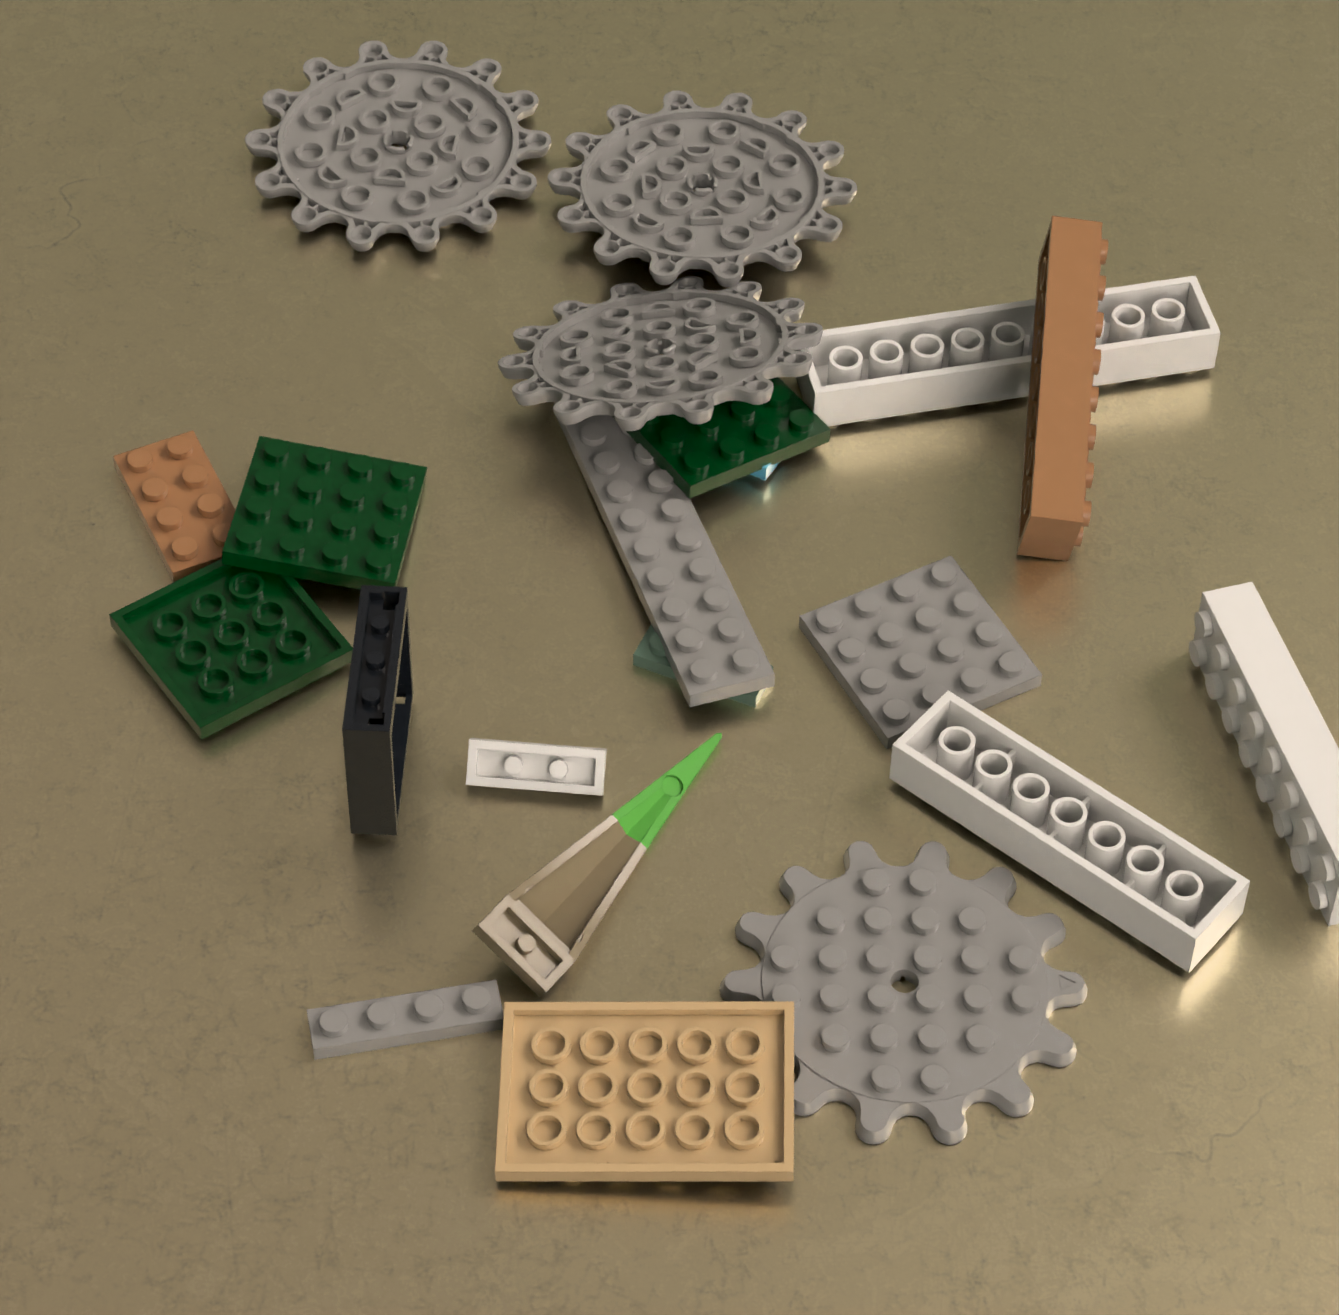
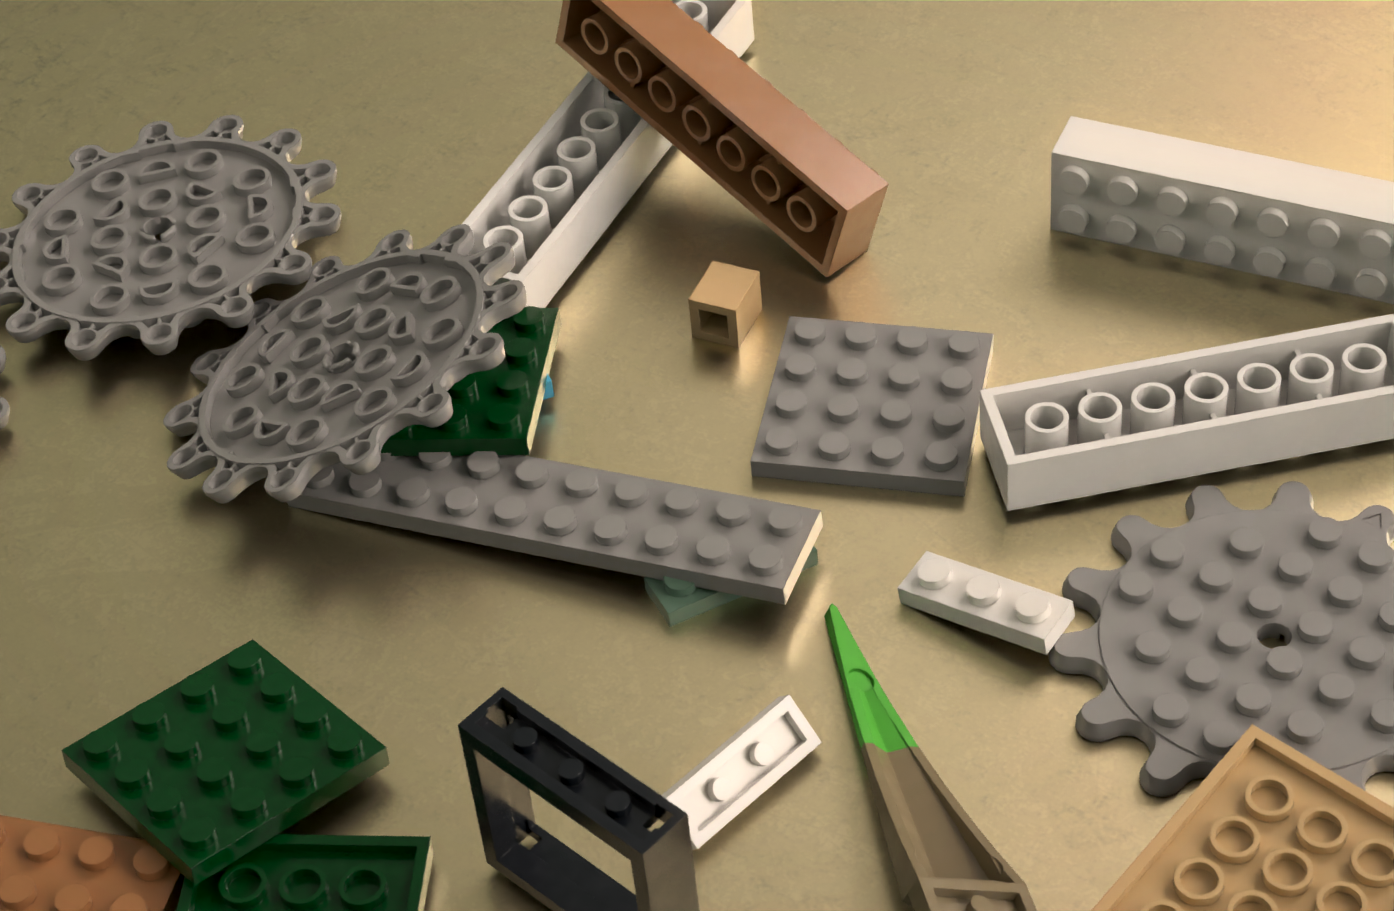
camera: 45 degrees left, 5 degrees down
none -> tan brick [688,260,762,348]
none -> white plate [897,551,1075,655]

